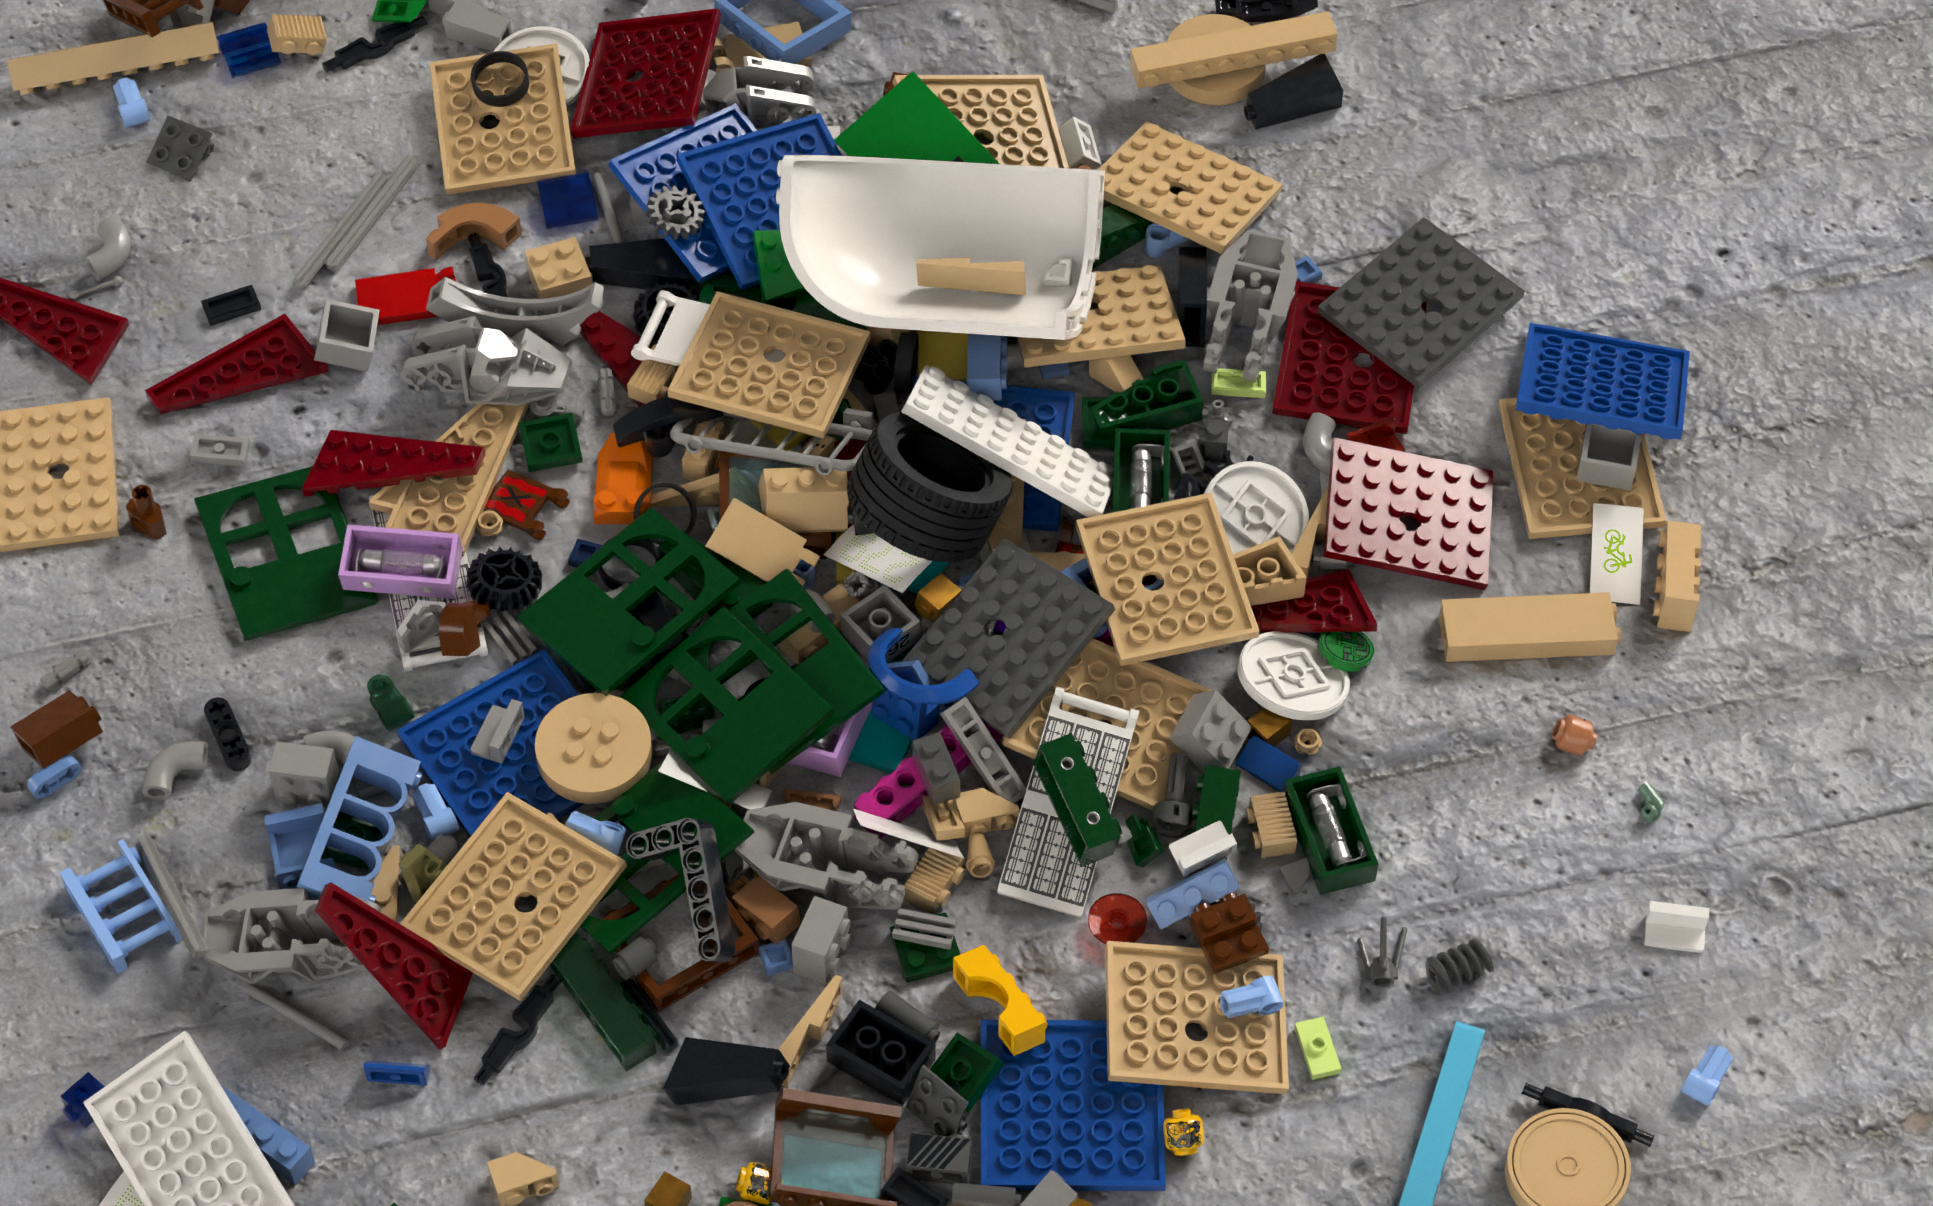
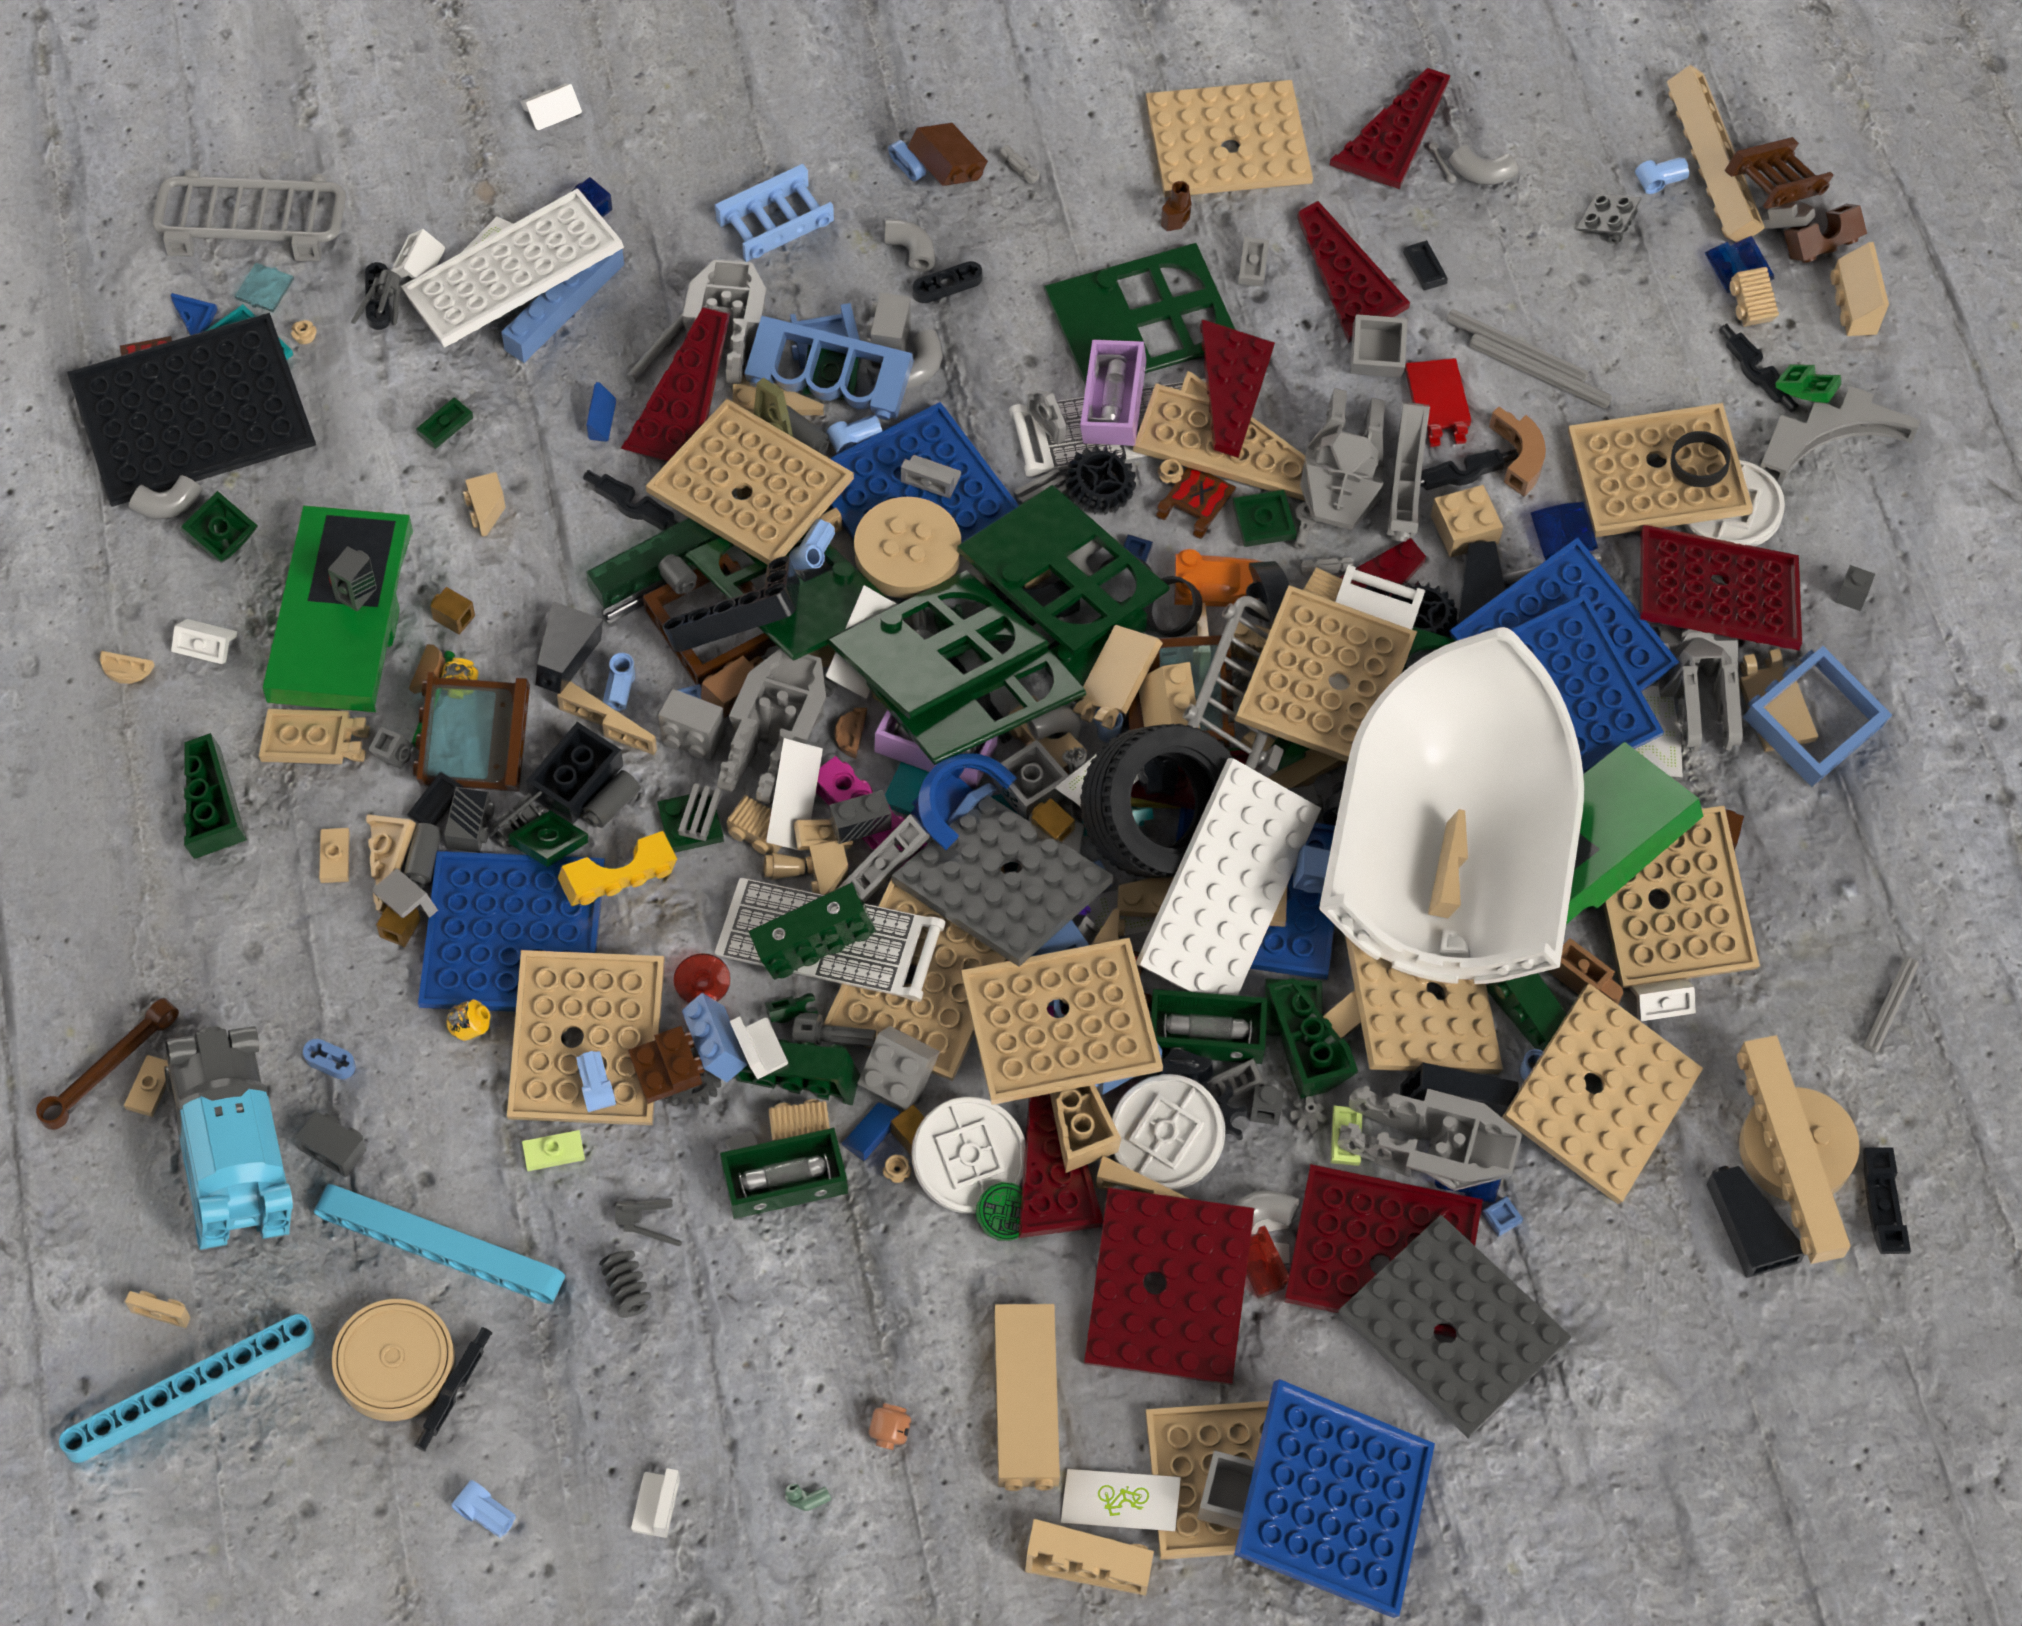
camera: 90 degrees right, 5 degrees up
light grey axle [135,836,208,959] -> none
clear green piece [367,674,415,731] -> none
reddish brown brick [439,601,490,656] -> none
dark grey gear [645,185,705,240] -> none
none -> light blue piece [603,653,635,711]

